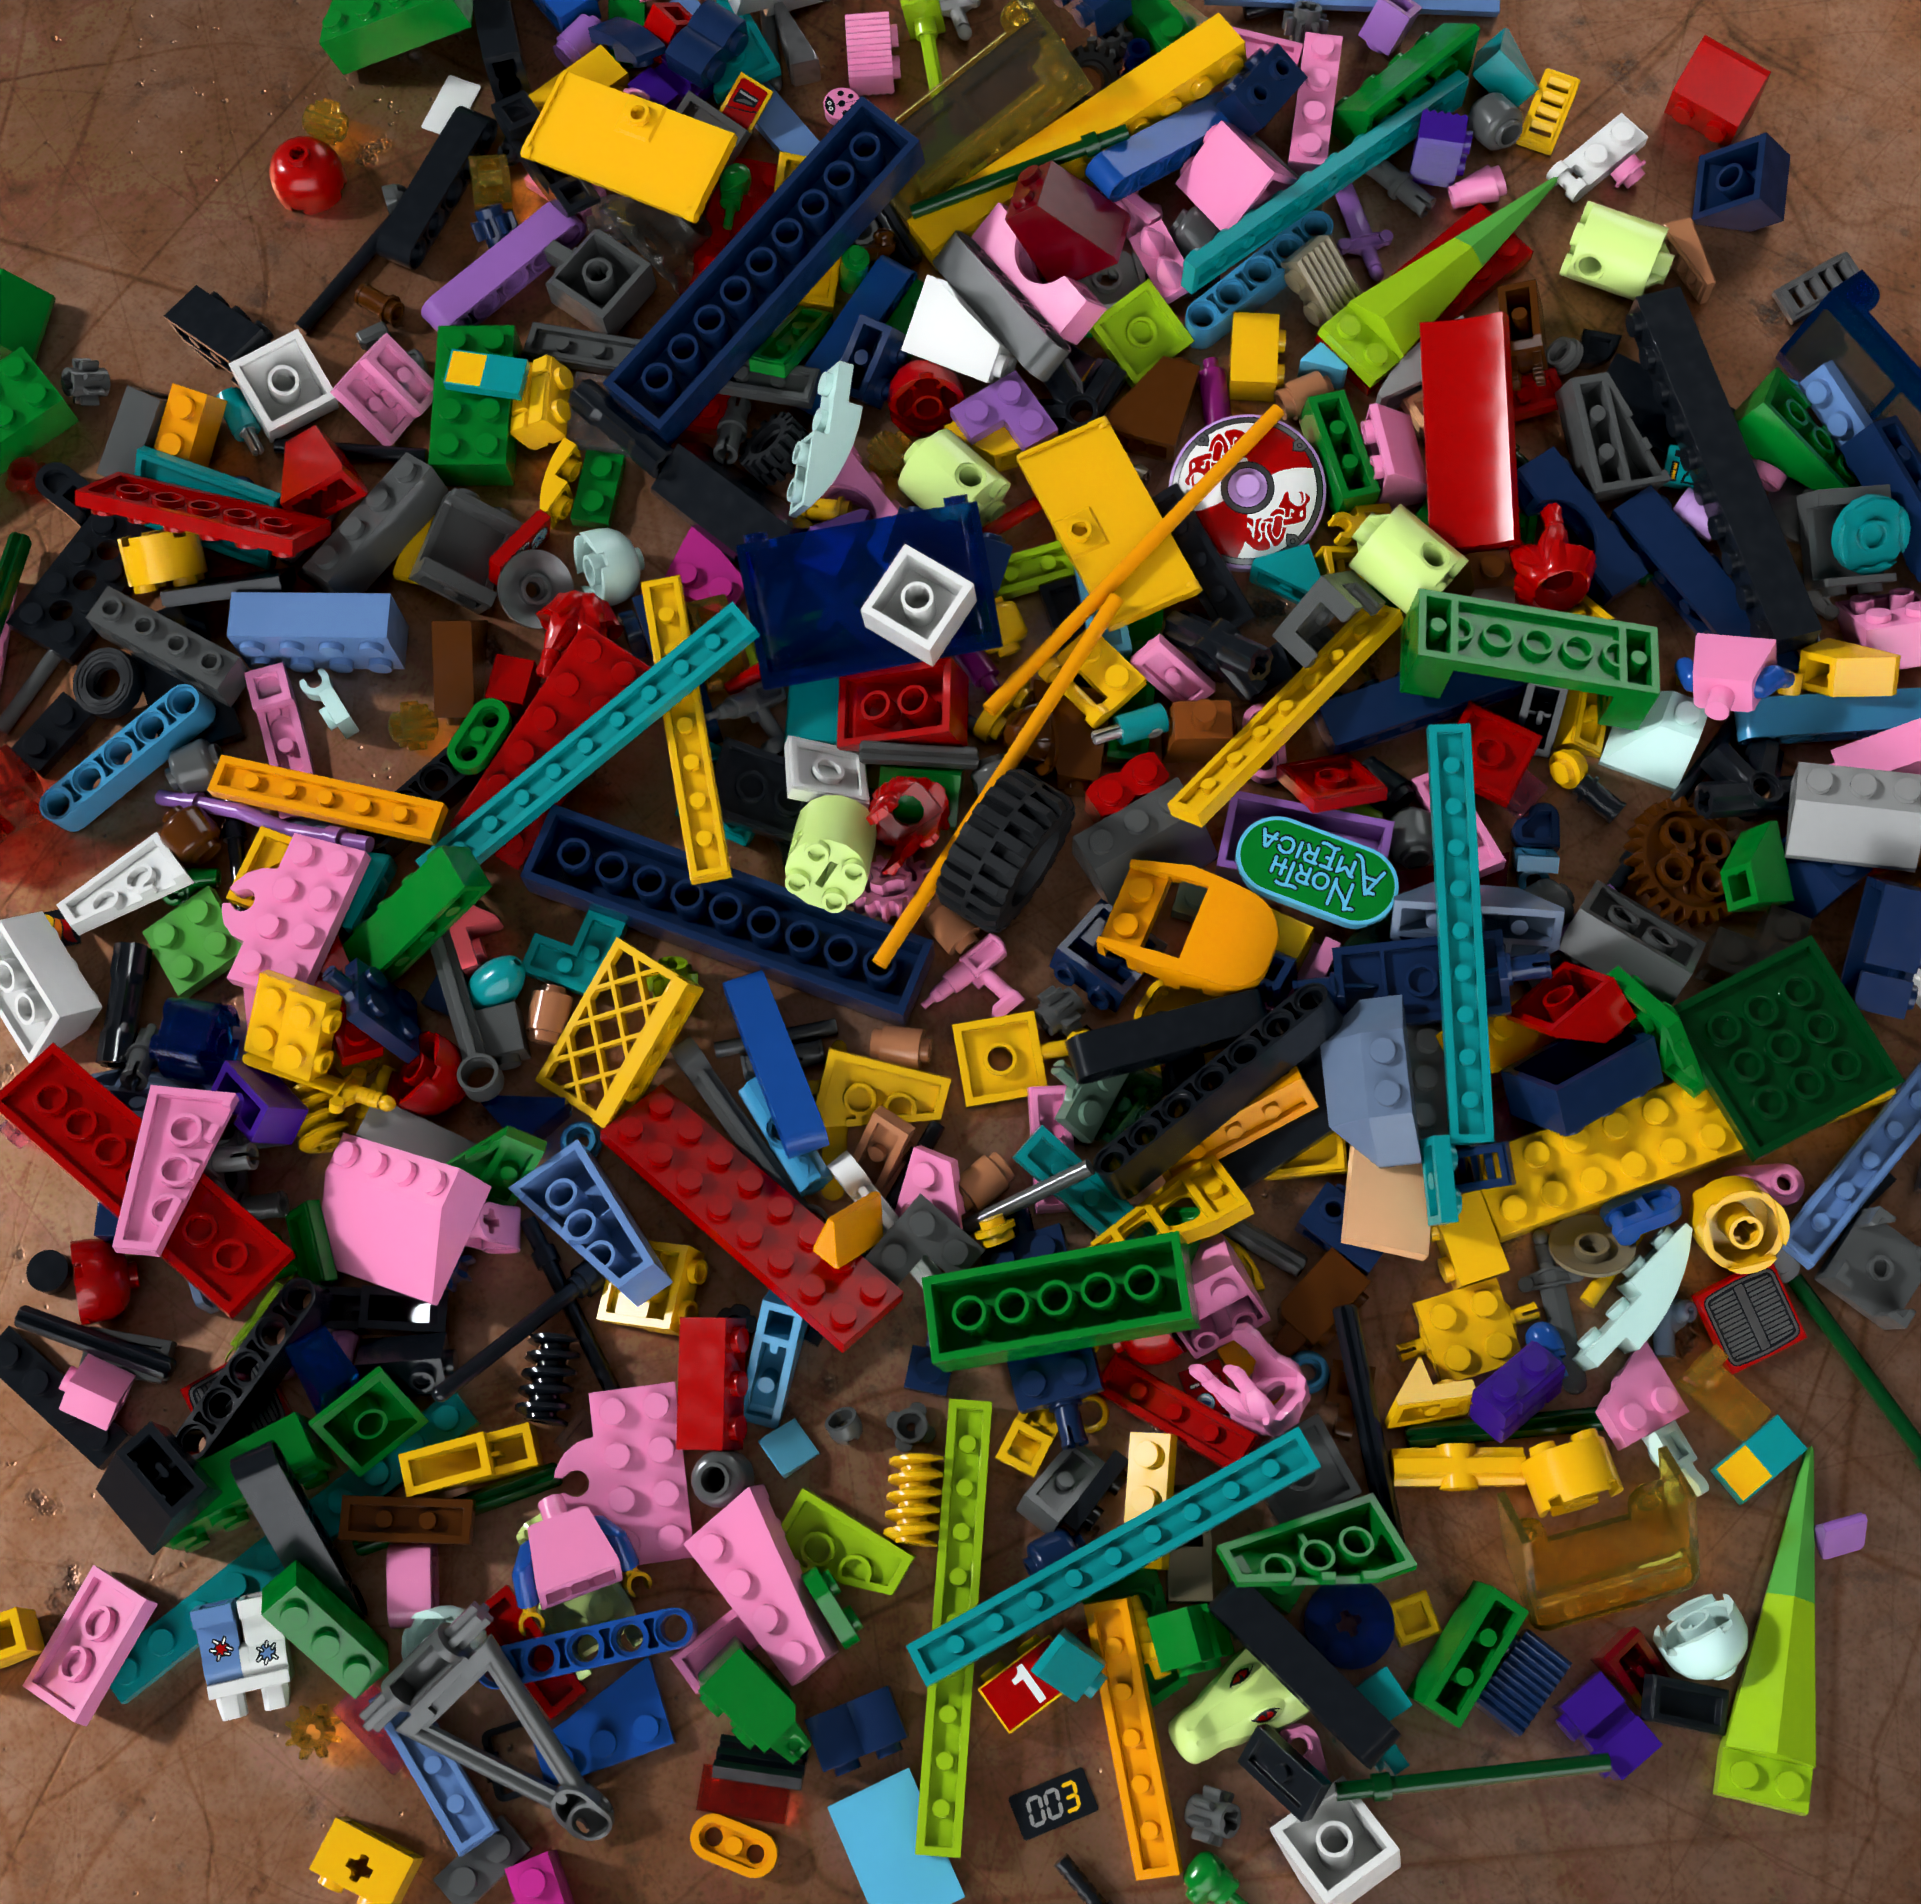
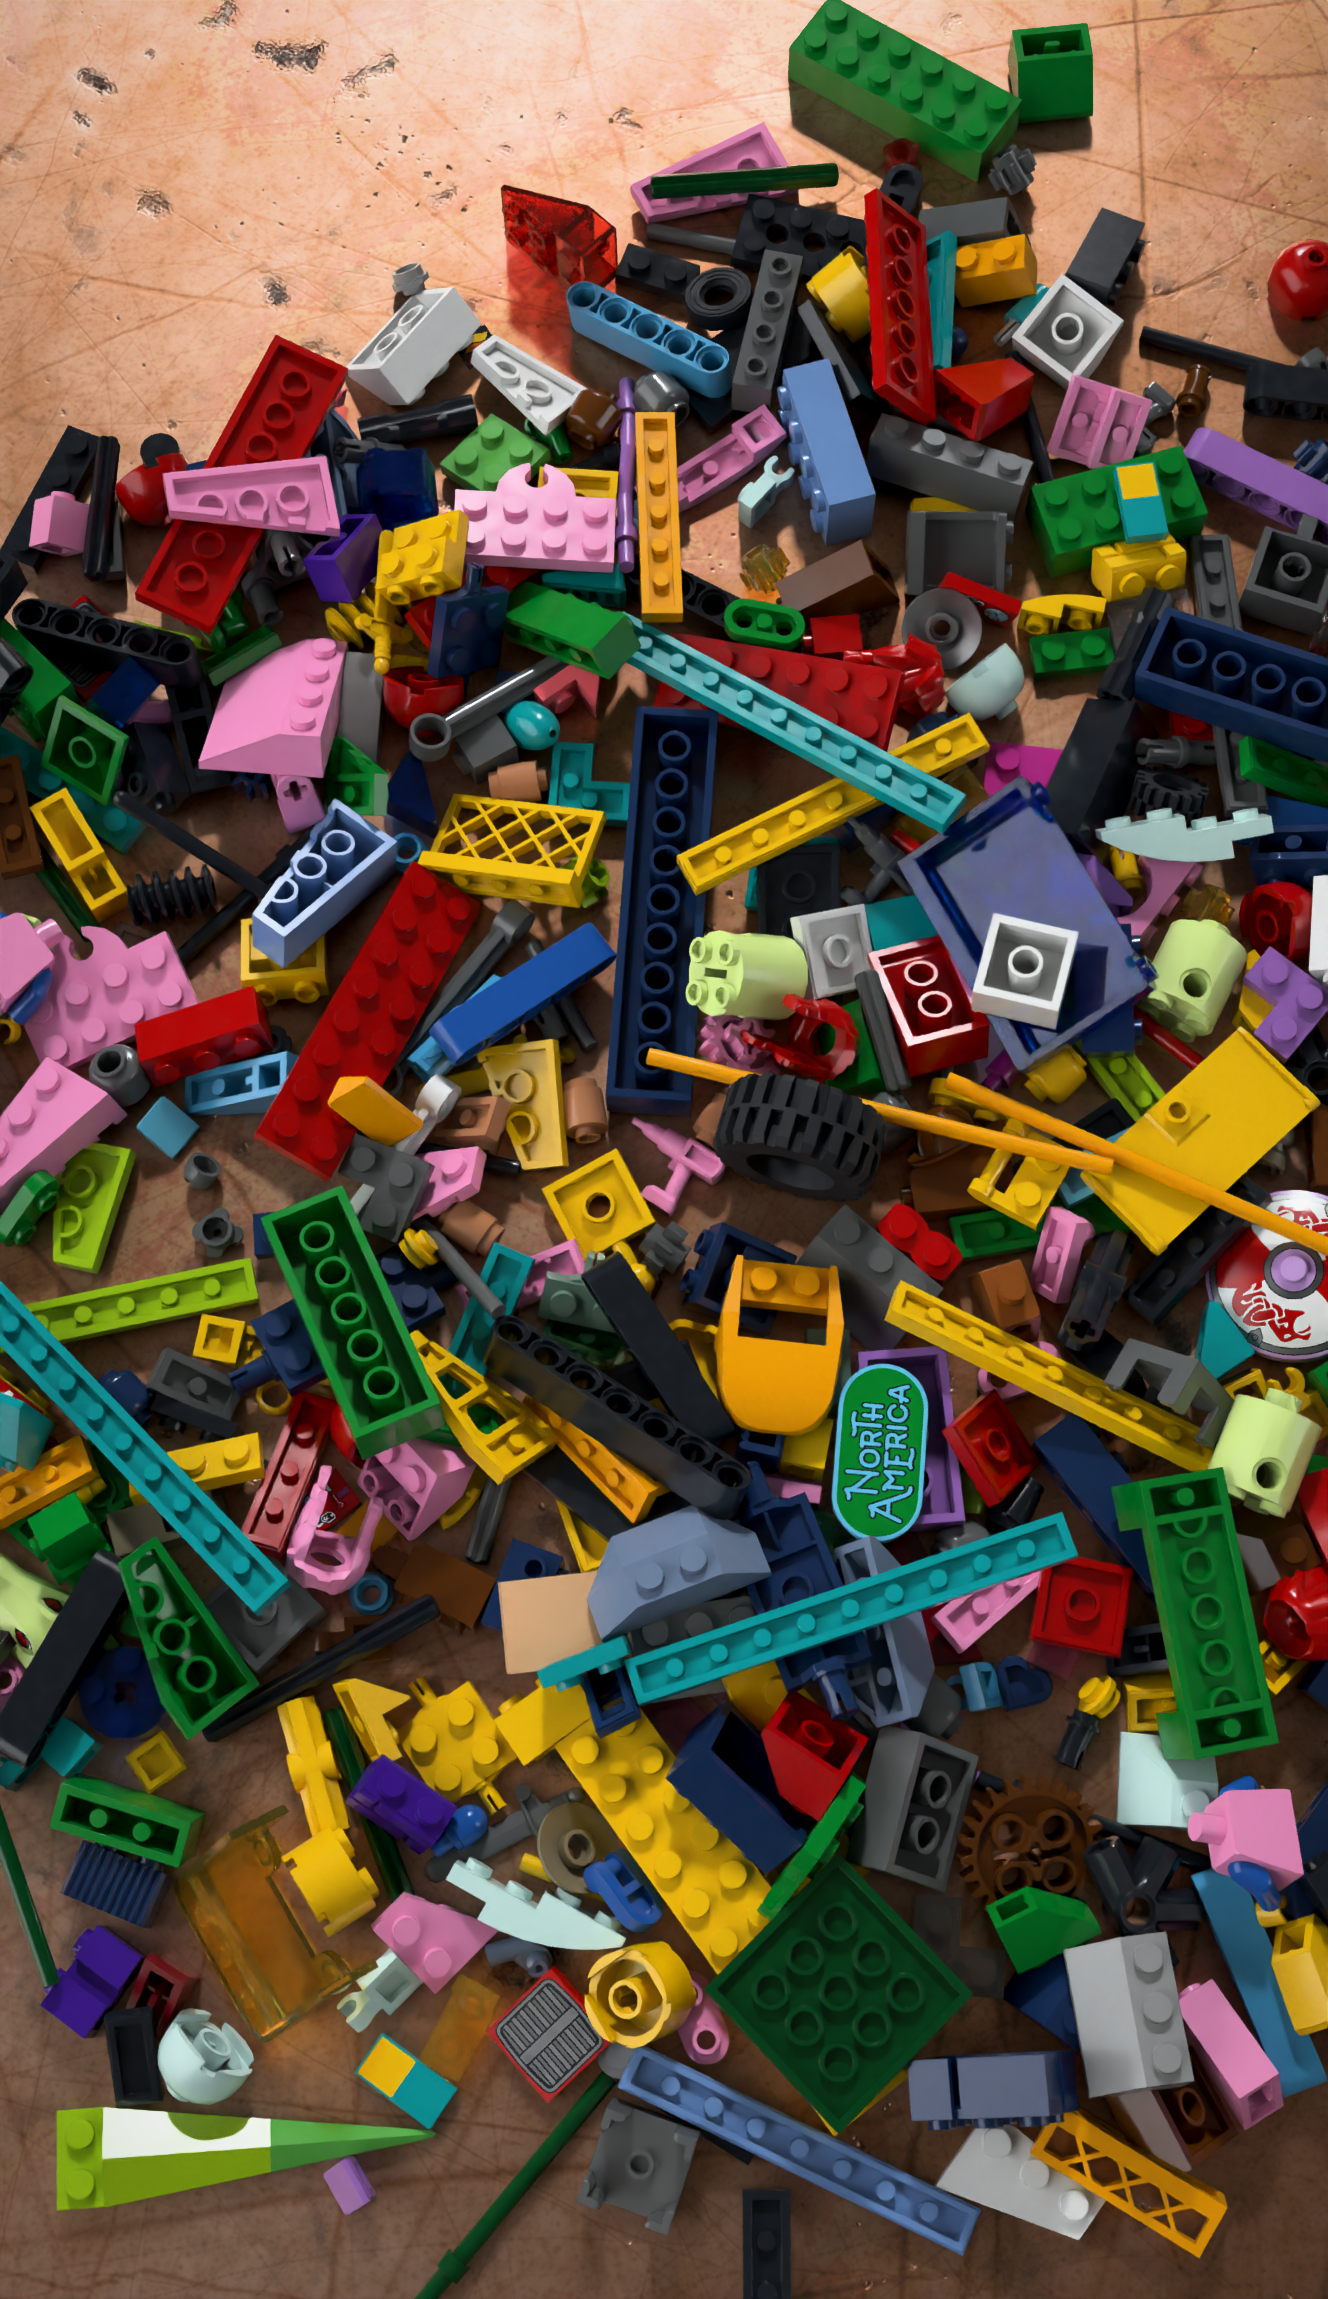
camera: 70 degrees right, 0 degrees up
yellow piece [883,1453,944,1547] -> none
teal piece [1091,703,1169,745] -> none

